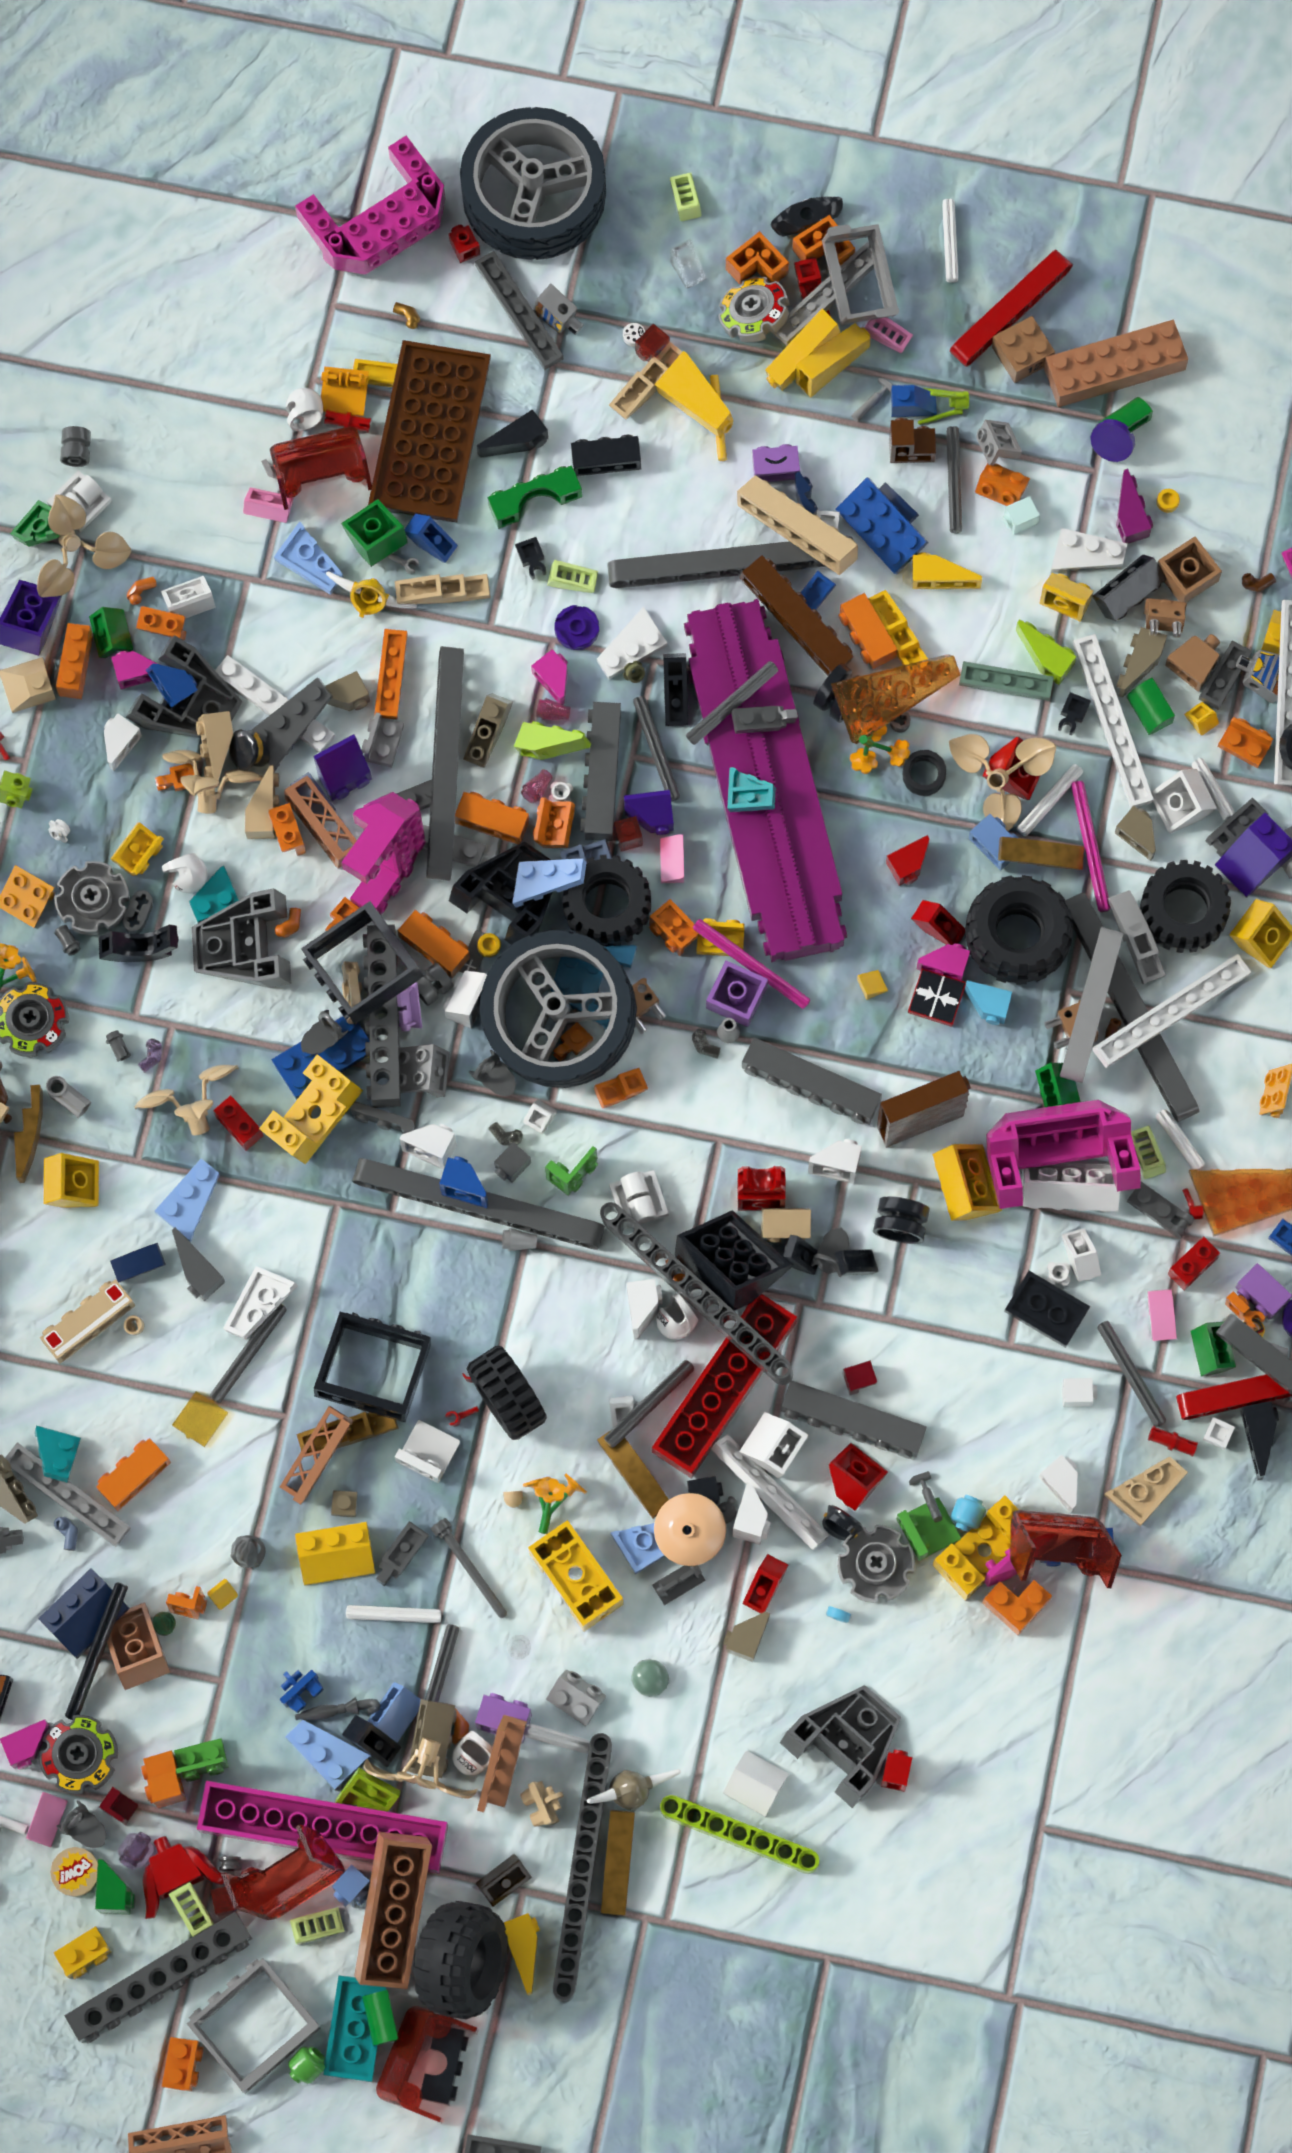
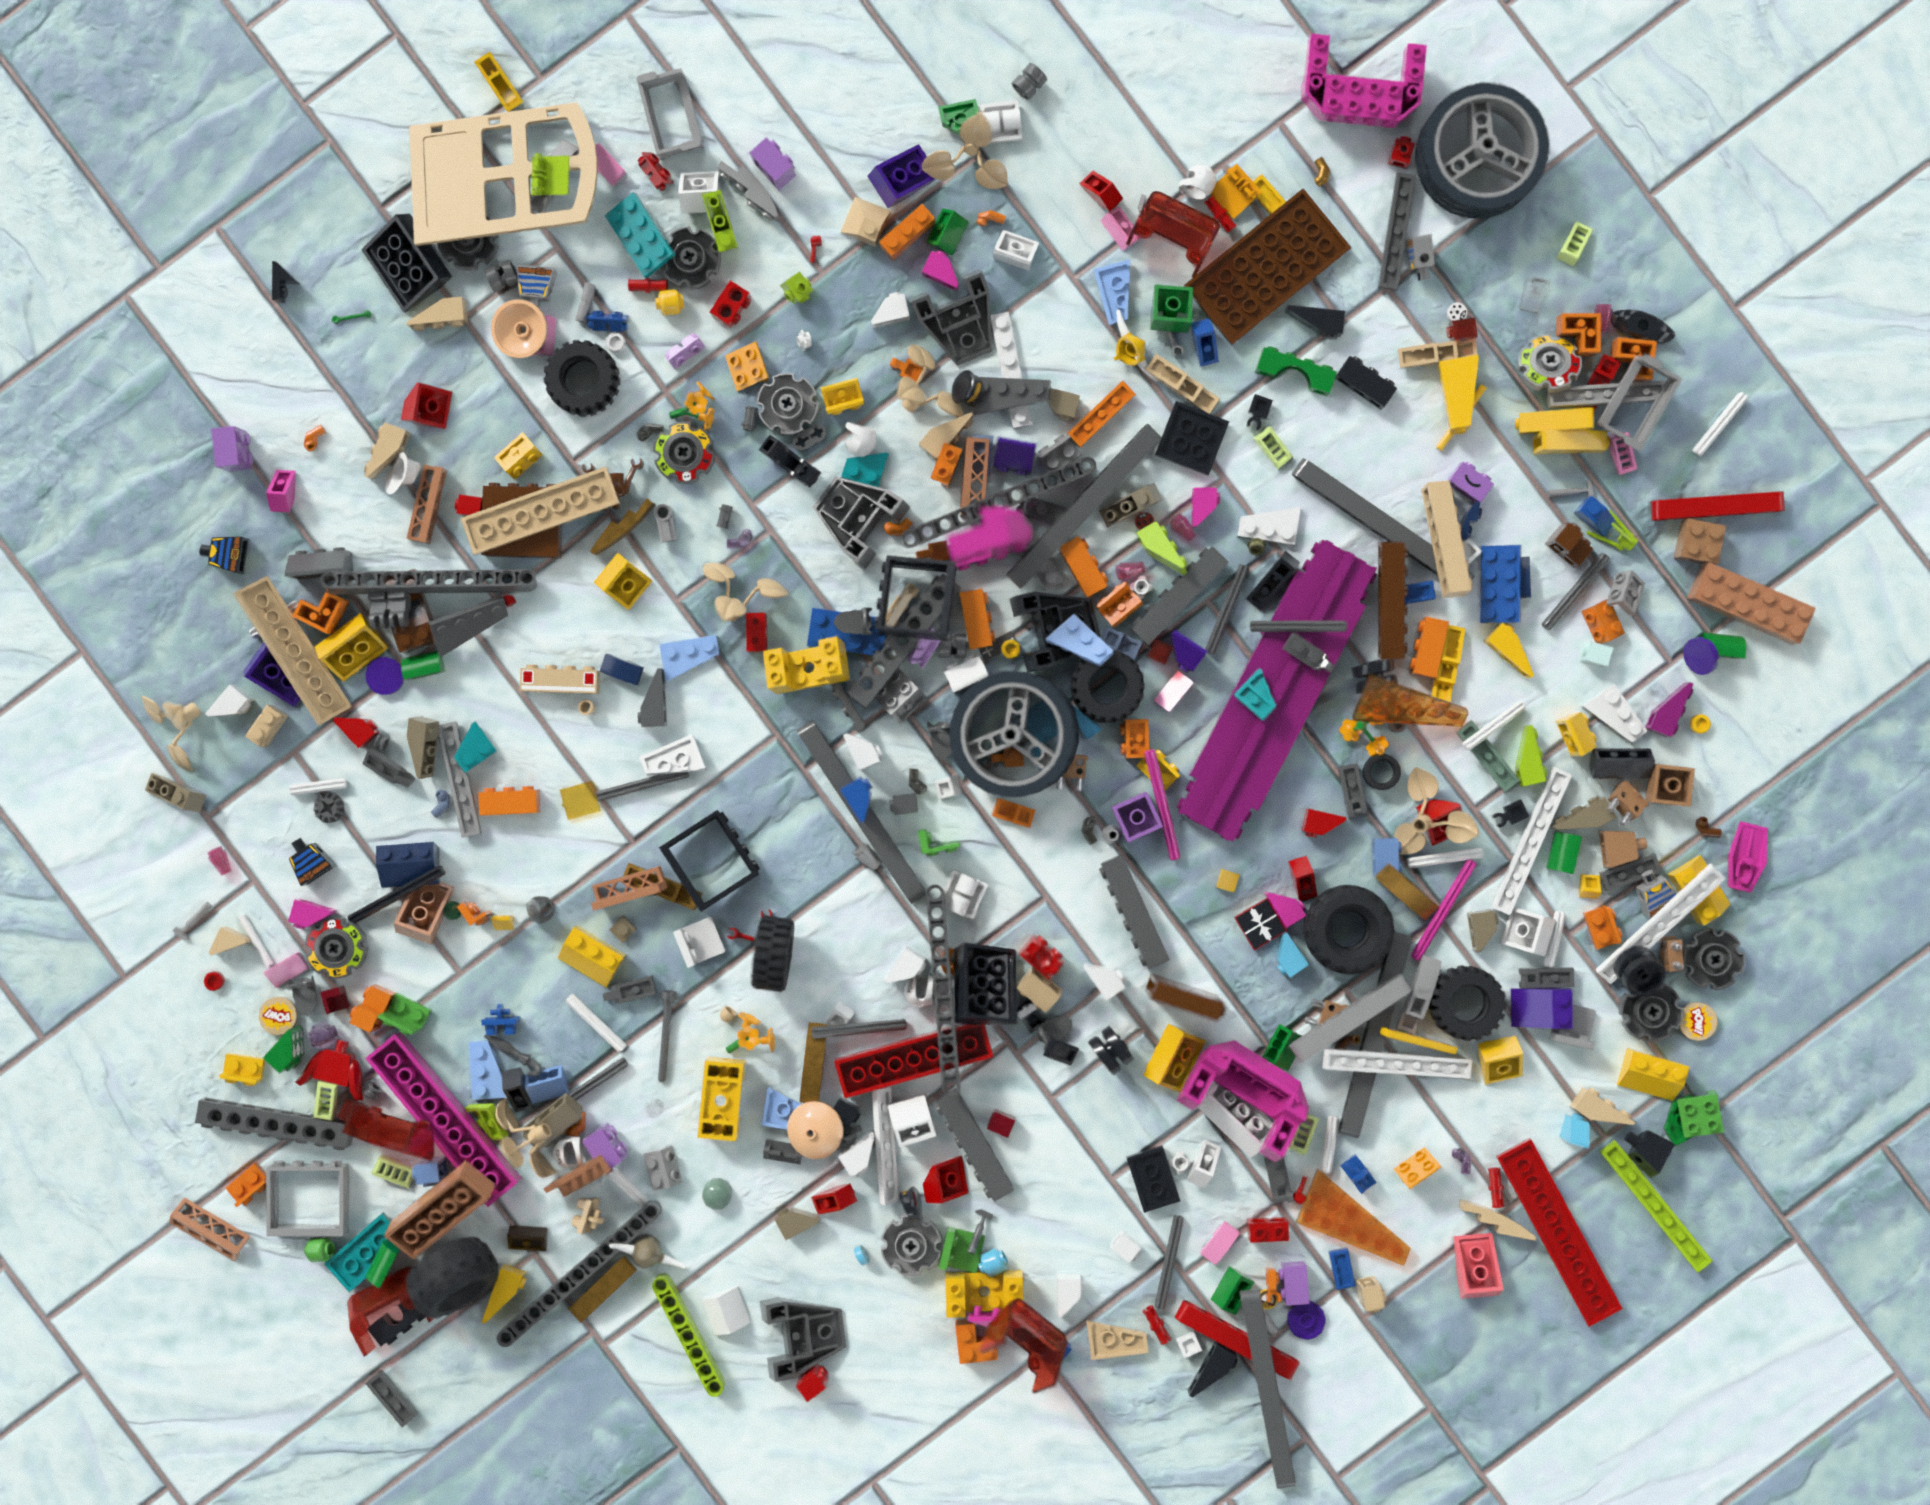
camera: 40 degrees right, 15 degrees up
orange bracket [136,606,187,641] -> none
blue slope [146,663,198,708] -> none
tan slope [196,711,233,780] -> none
dark purple tile [554,605,599,650] -> none
none -> dark grey beam [900,457,1097,549]
none -> red slope [1079,171,1123,212]
none -> clear red tile [1135,512,1154,531]
none -> black plate [1154,401,1230,476]
none -> dark grey plate [1337,763,1368,819]
none -> blue hips [1340,1154,1377,1194]
none -> yellow tile [1380,1026,1458,1055]
none -> white axle [1462,701,1525,751]
none -> clear pink cone [1593,304,1613,332]

